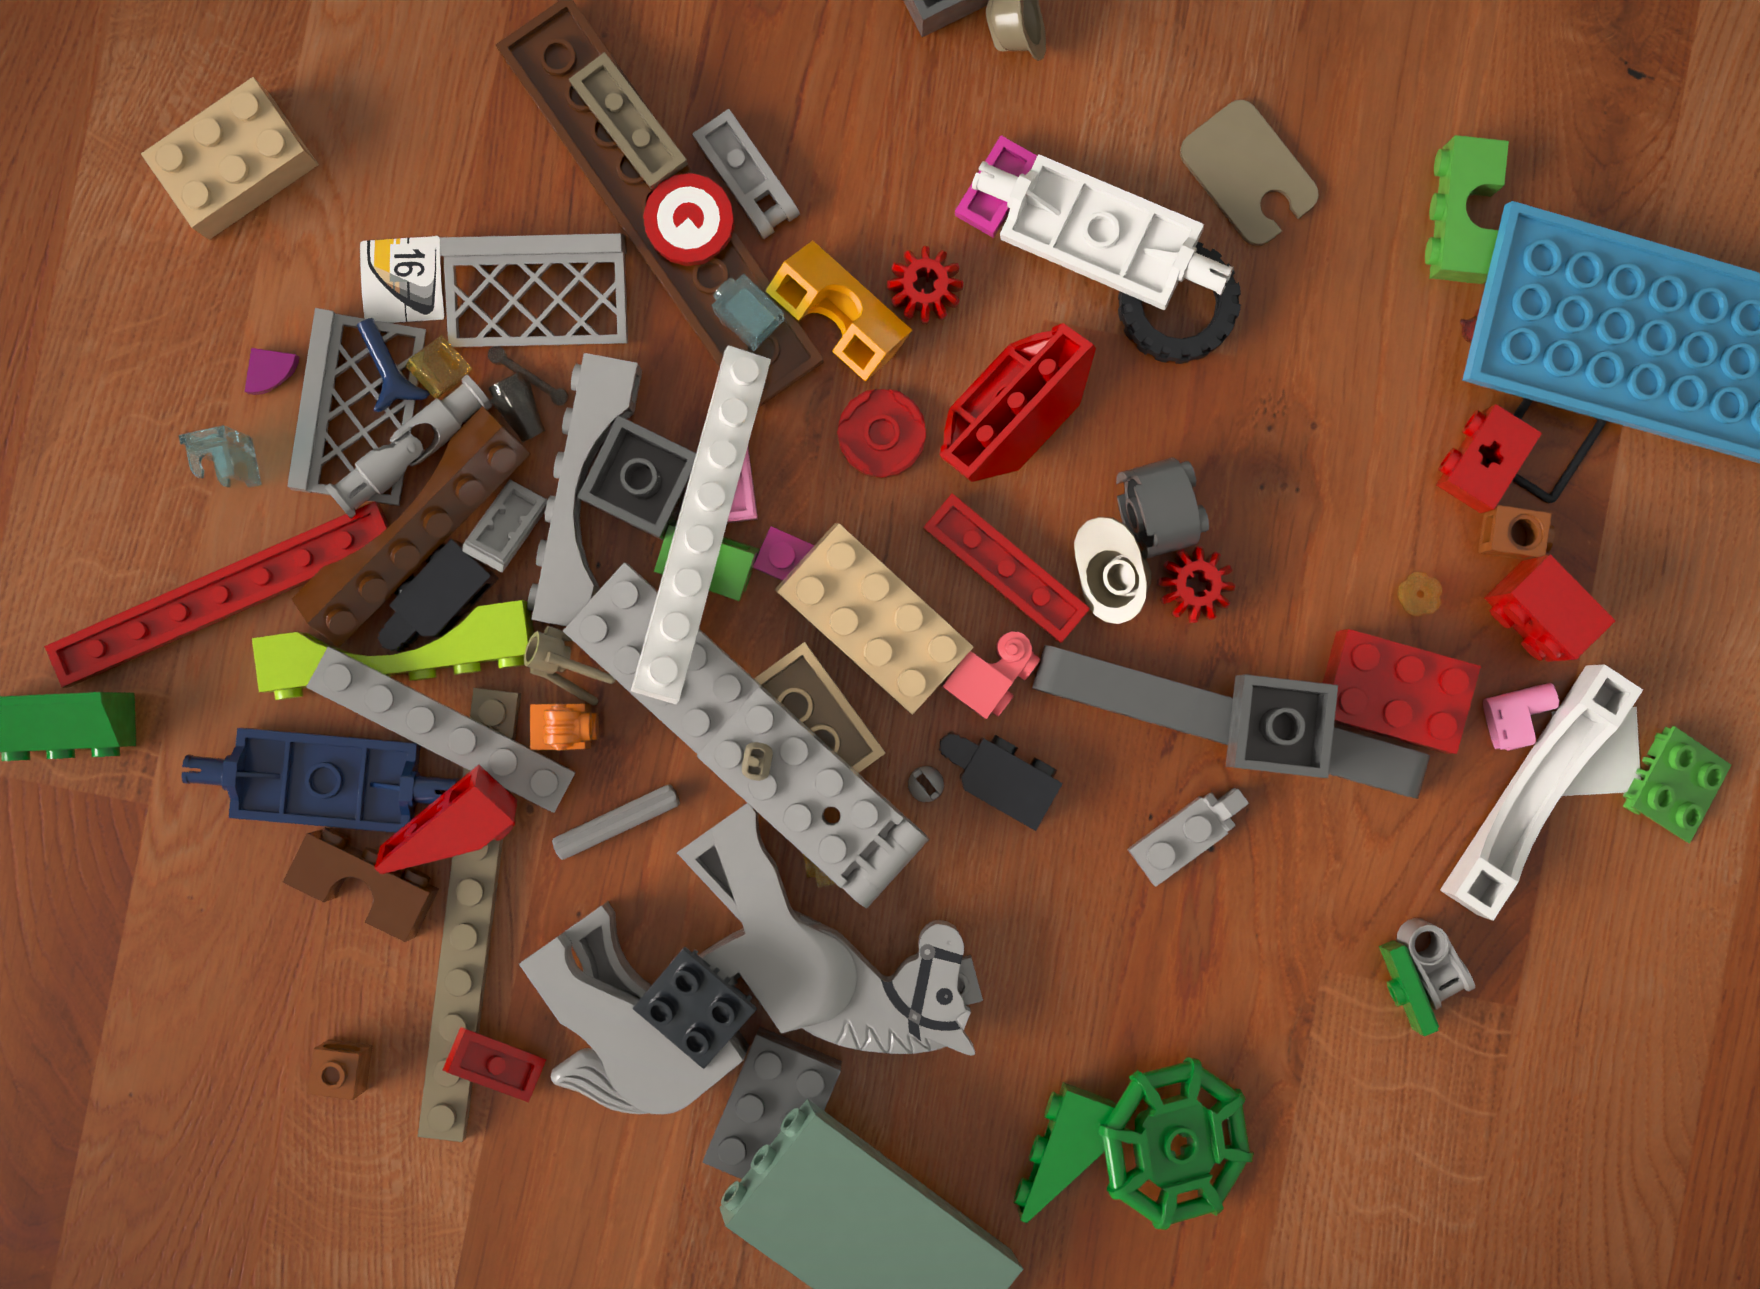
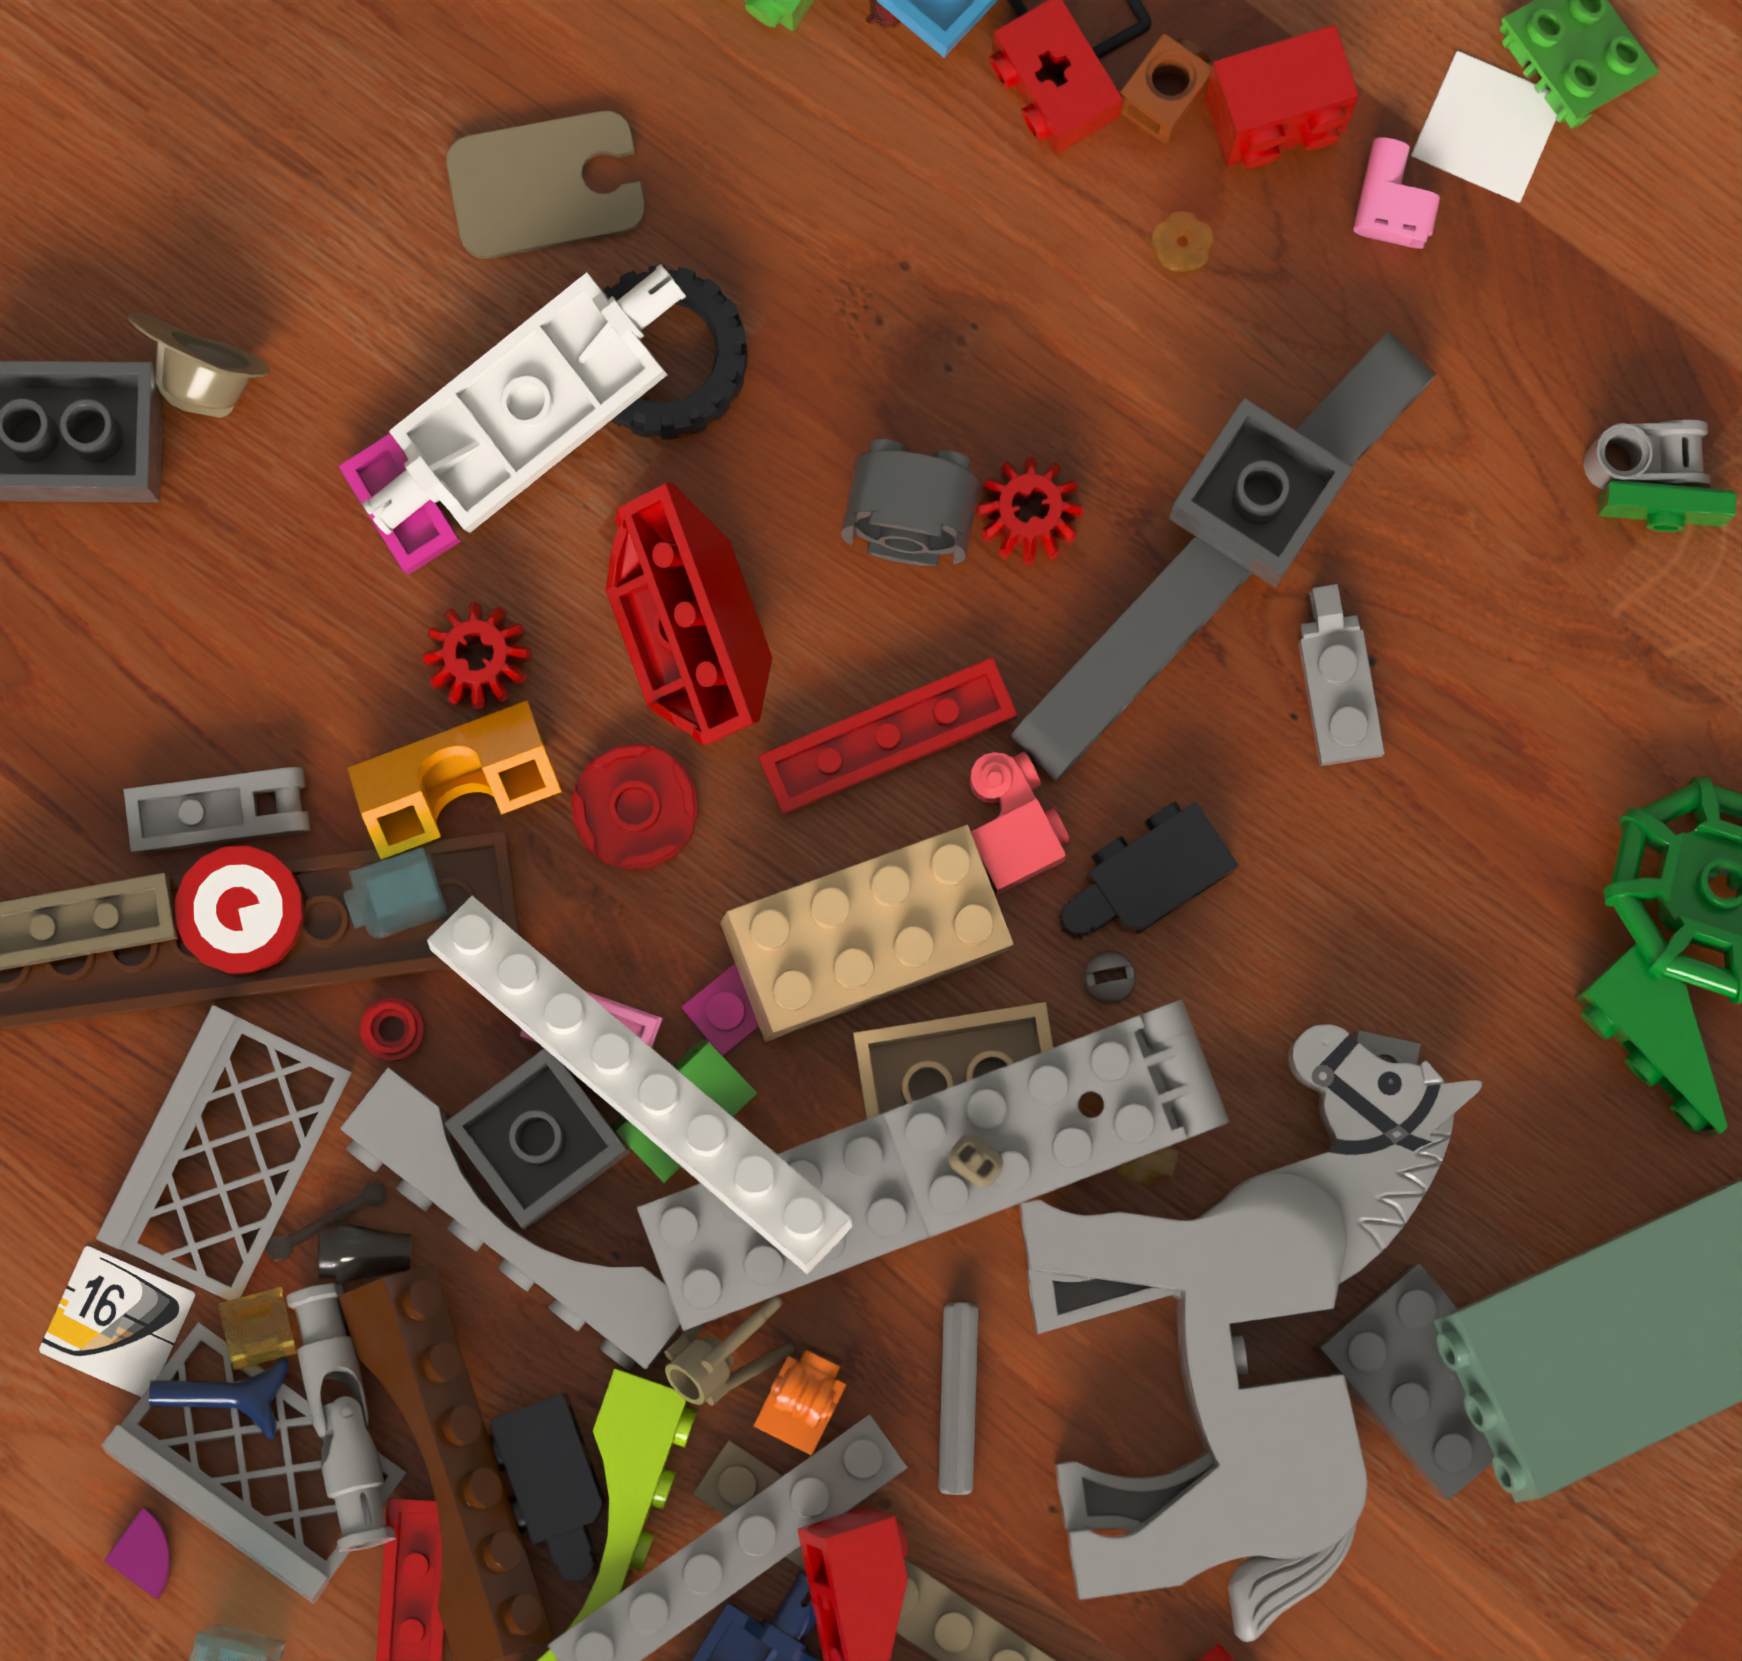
camera: 65 degrees left, 5 degrees down
light grey plate [463,479,548,573] -> none
black hinge [632,947,757,1069] -> none
piece [1074,517,1151,624] -> none
red brick [1322,629,1481,754] -> none
white arch [1440,664,1643,921] -> none
none -> red plate [360,997,425,1062]

